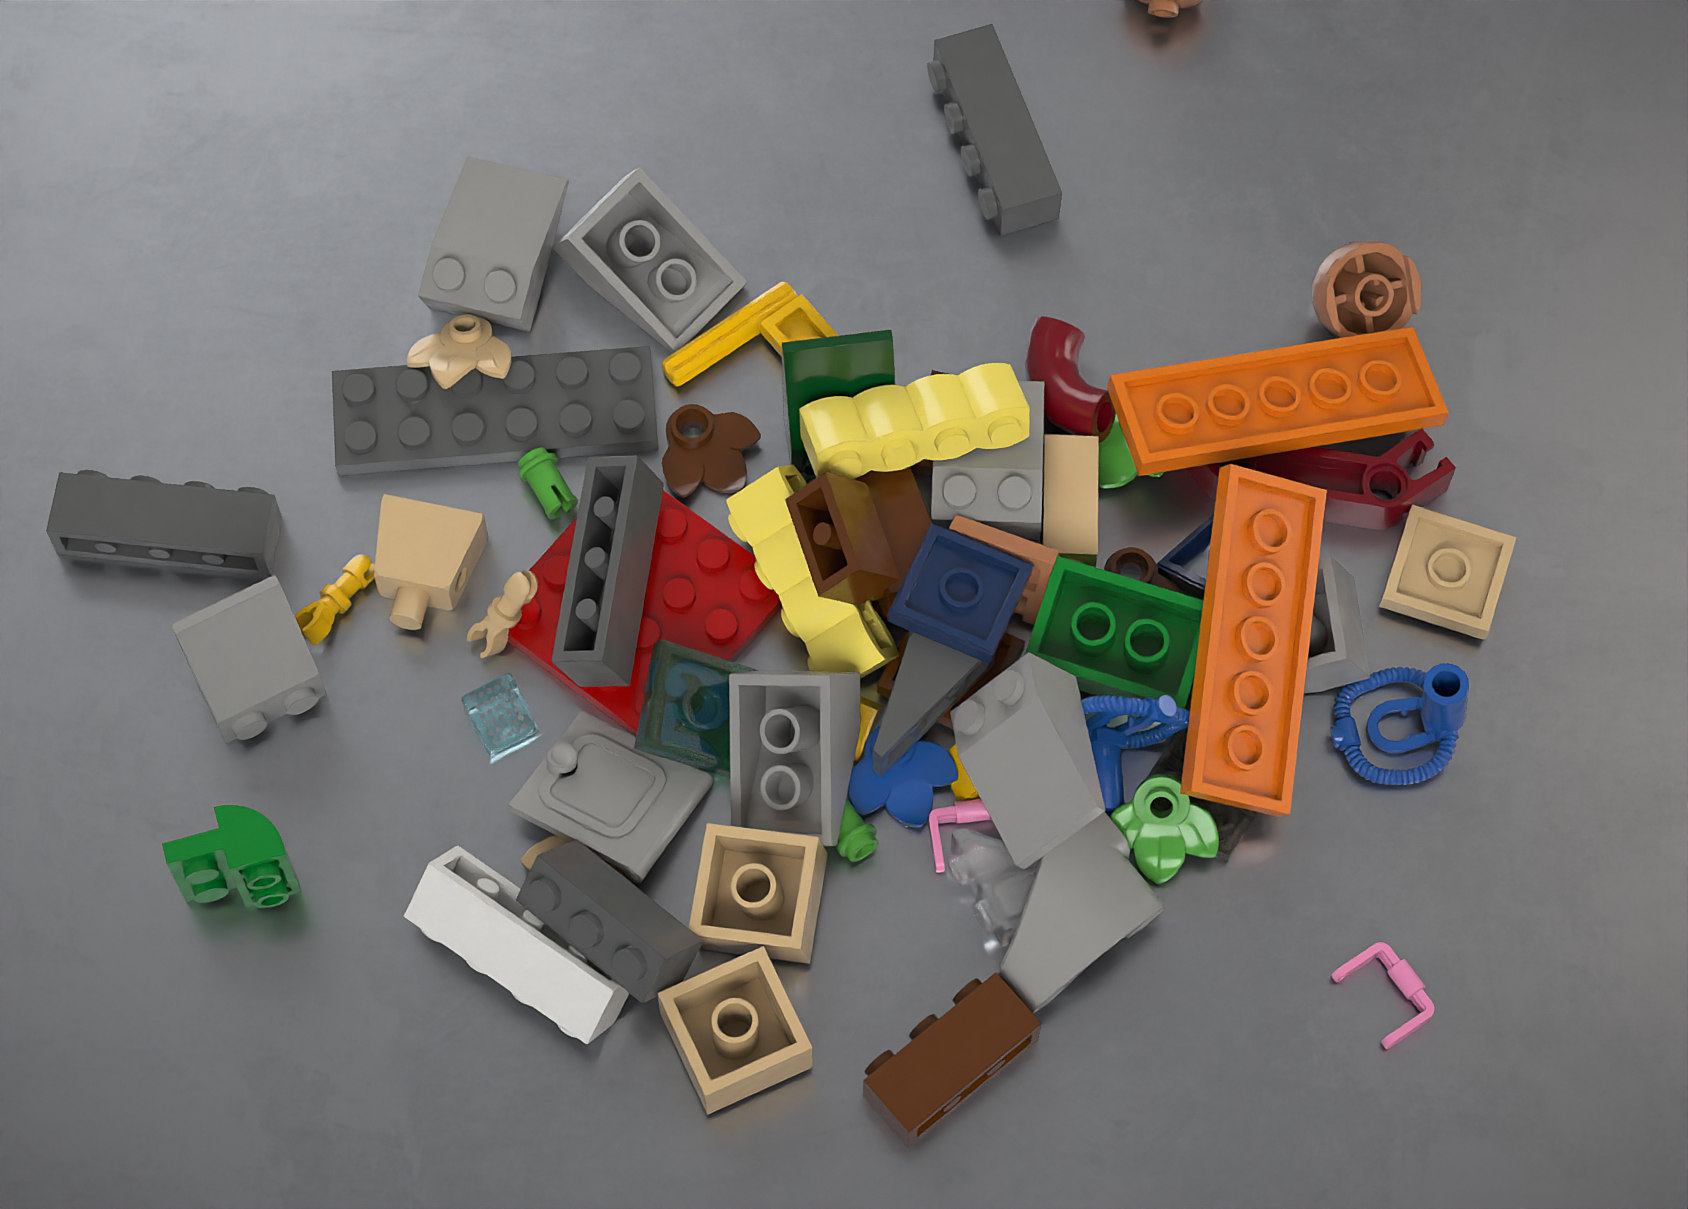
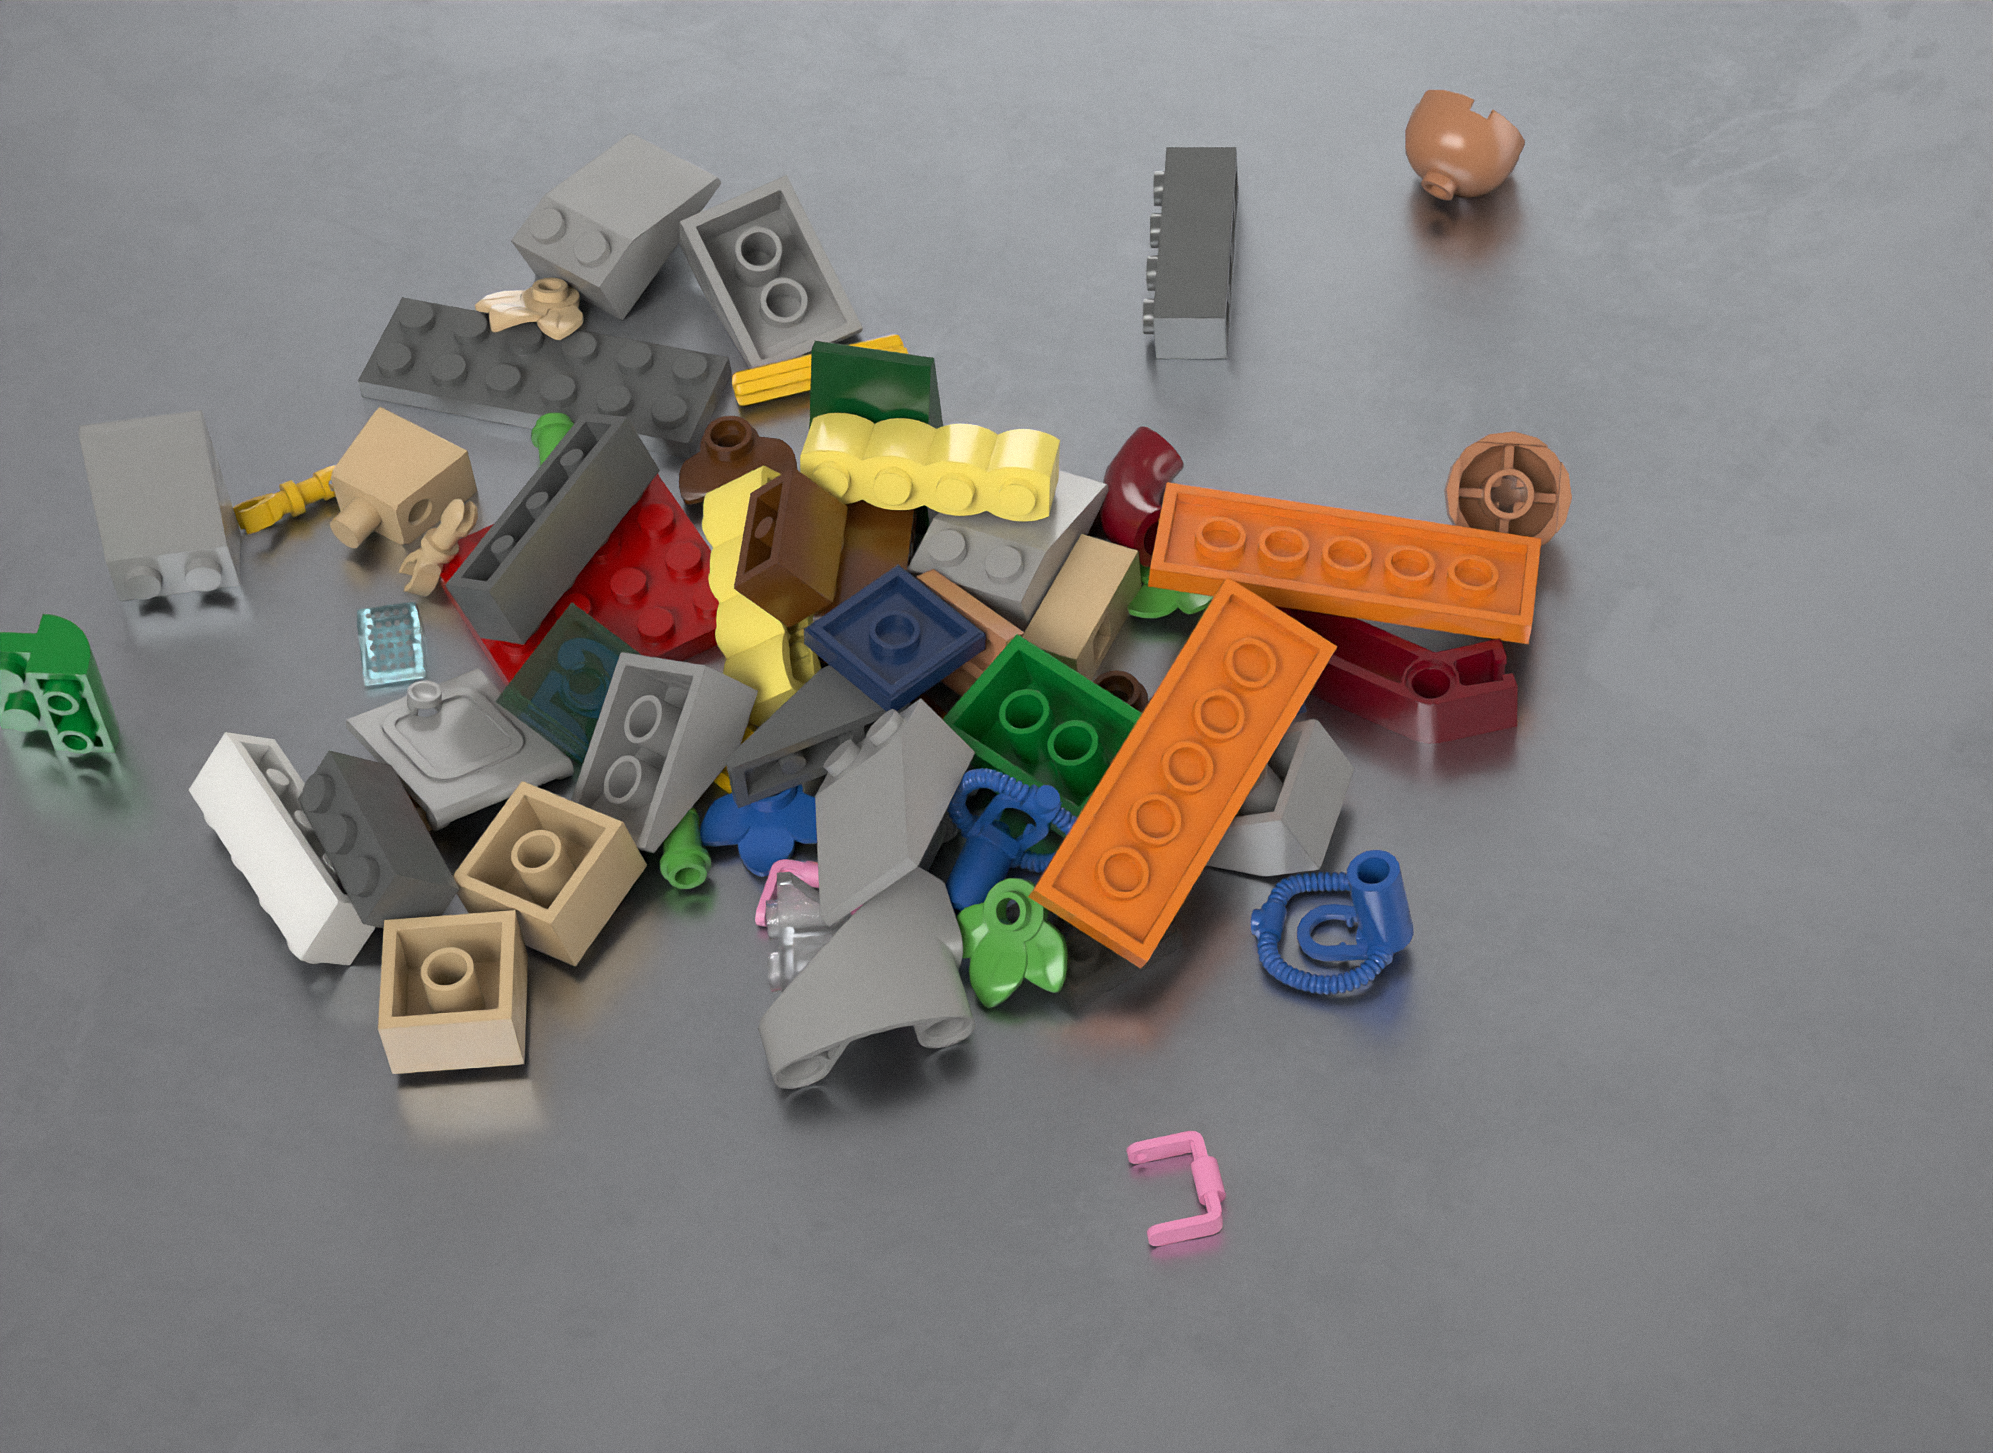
camera: 30 degrees right, 15 degrees down
dark grey brick [46,470,282,576] -> none
reddish brown brick [863,972,1042,1148] -> none
tan plate [1379,505,1517,640] -> none

